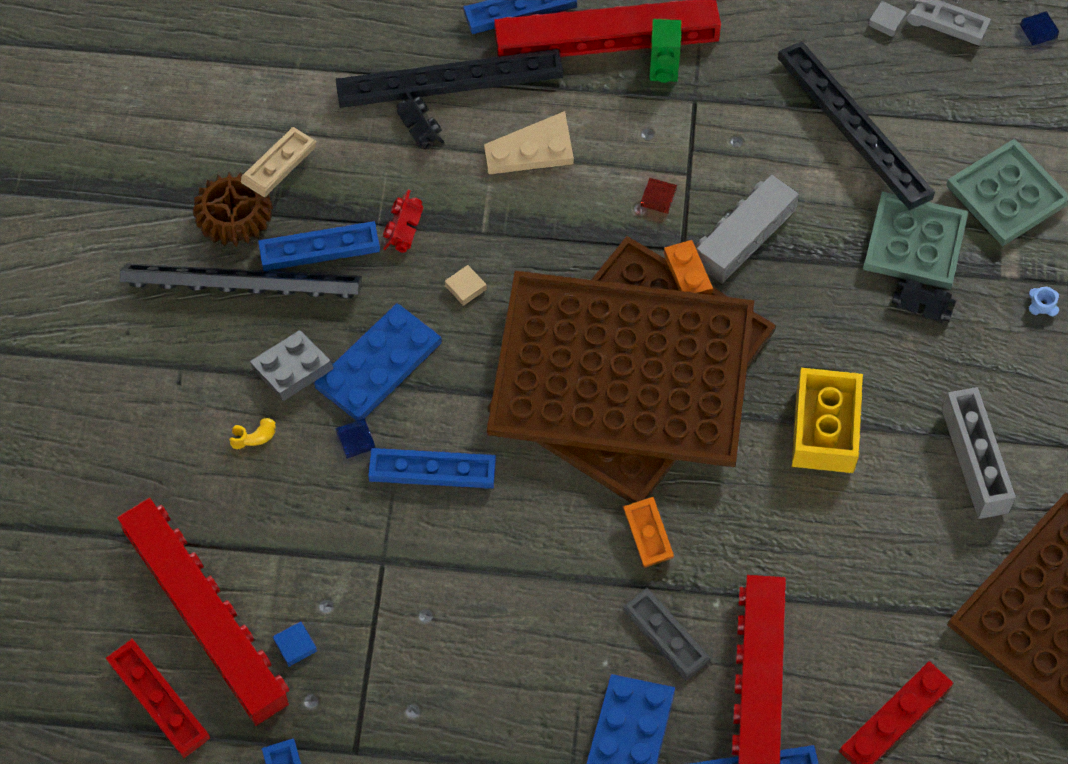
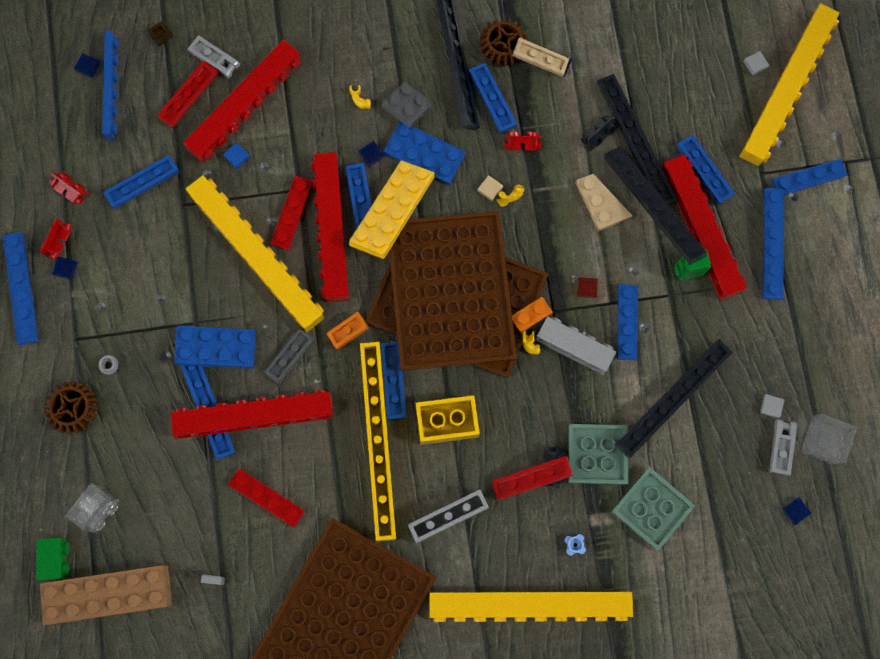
camera: 70 degrees right, 15 degrees up
none -> dark brown tile [147,21,174,46]
none -> yellow brick [185,175,324,333]
none -> light grey plate [188,35,240,79]
none -> red plate [271,176,313,251]
none -> red brick [311,152,349,303]
none -> yellow plate [349,160,435,259]
none -> yellow brick [360,342,396,542]
none -> blue plate [380,342,407,420]
none -> red plate [492,456,573,501]
none -> yellow arm [496,185,524,206]
none -> yellow arm [523,330,540,355]
none -> black plate [604,147,707,265]
none -> blue plate [617,284,638,361]

